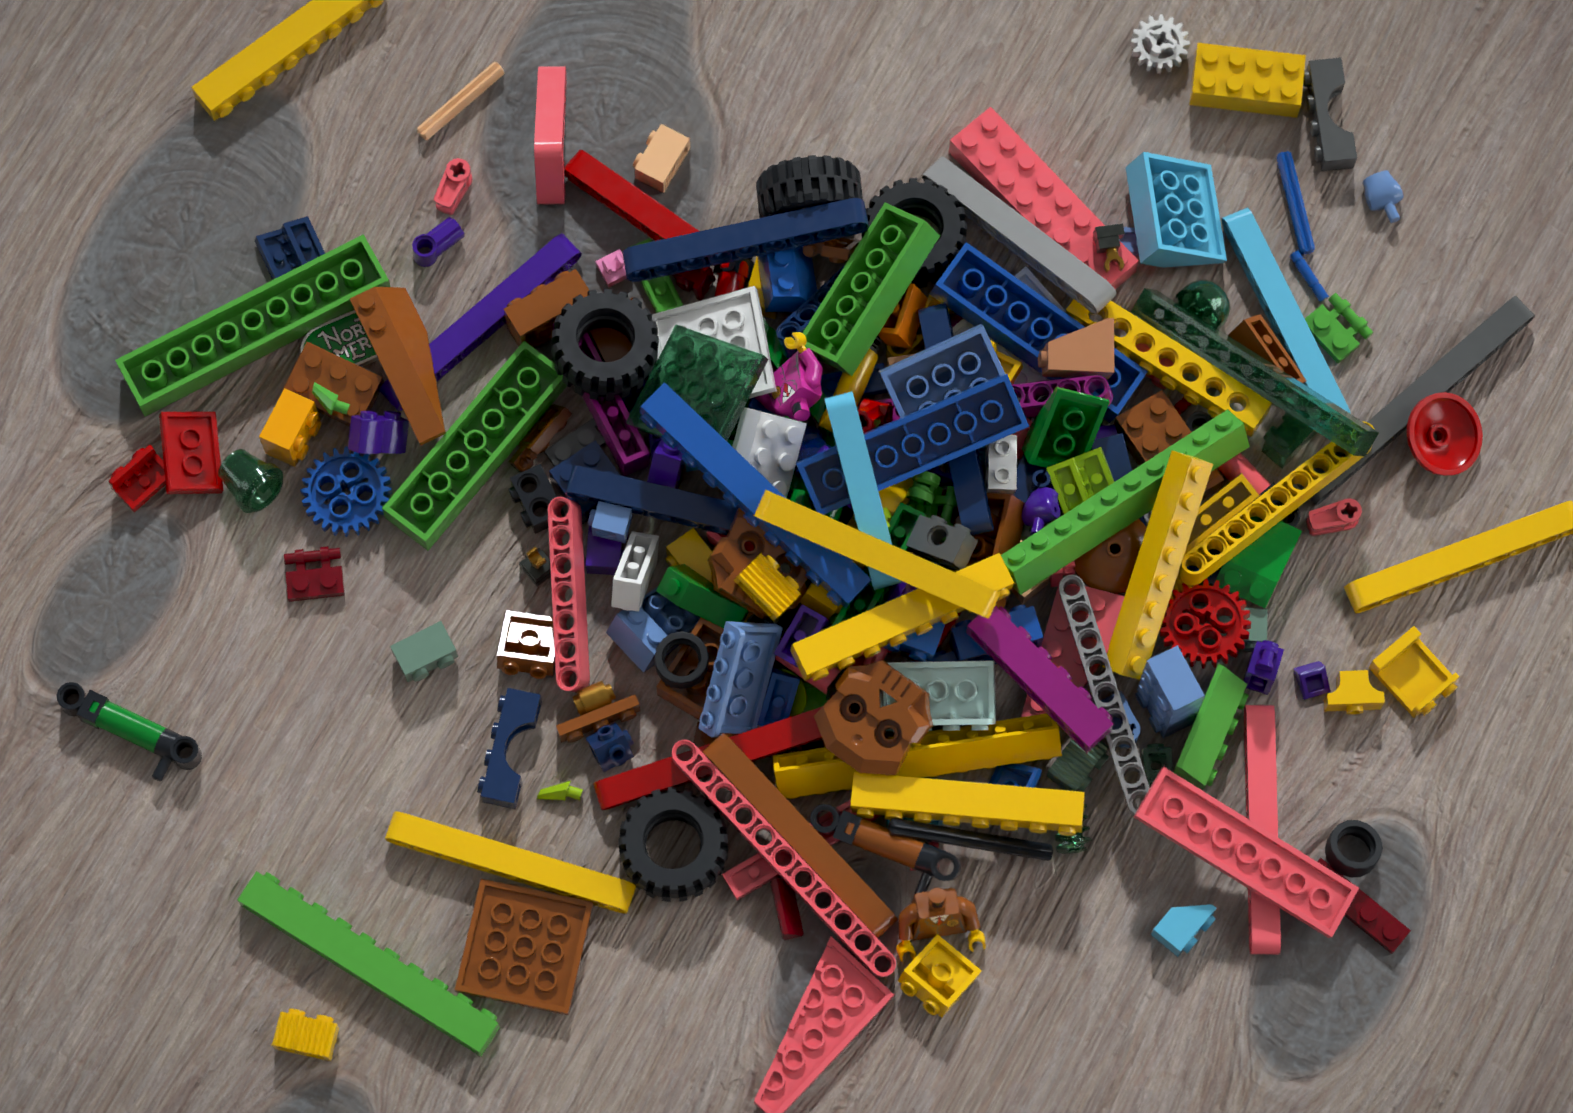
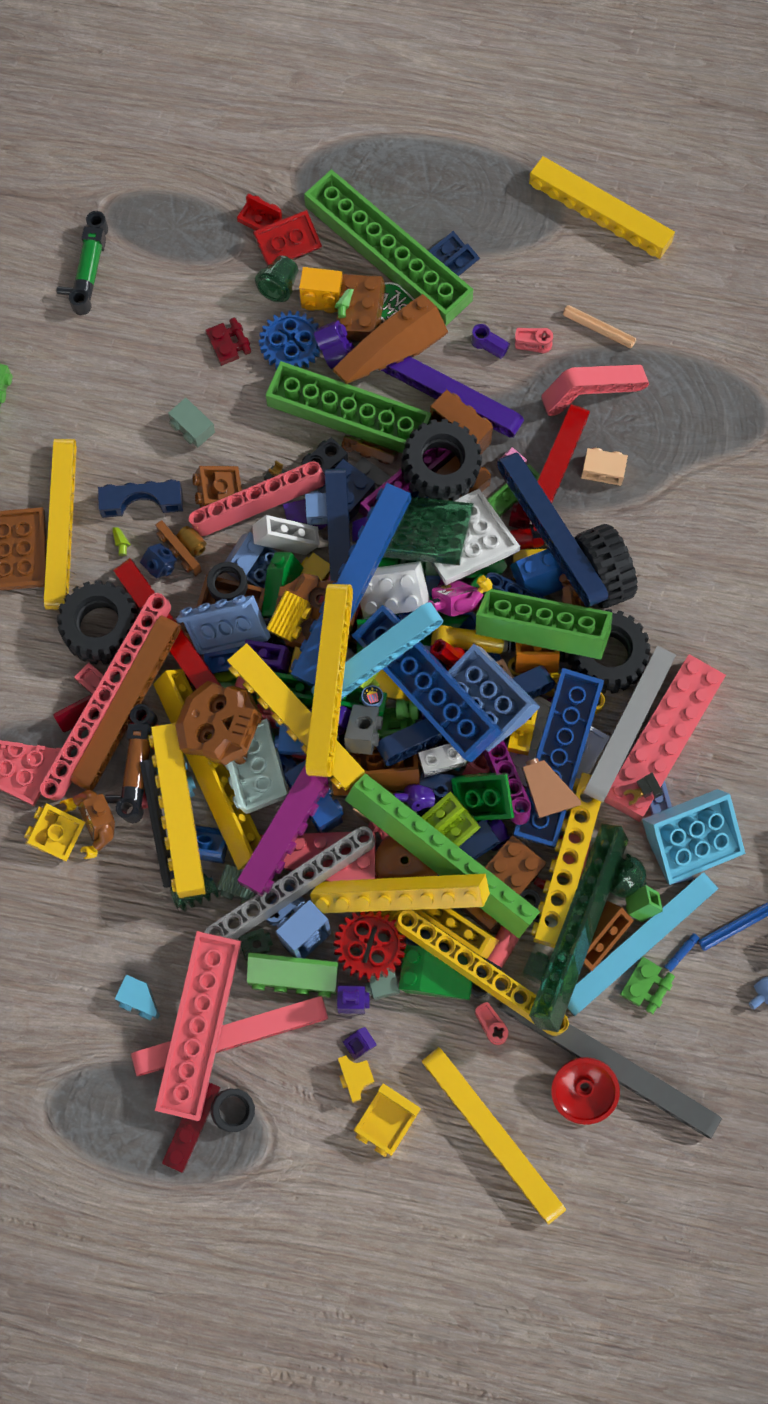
camera: 75 degrees right, 0 degrees up
none -> tile [361,685,383,707]
none -> bright green brick [625,885,663,922]

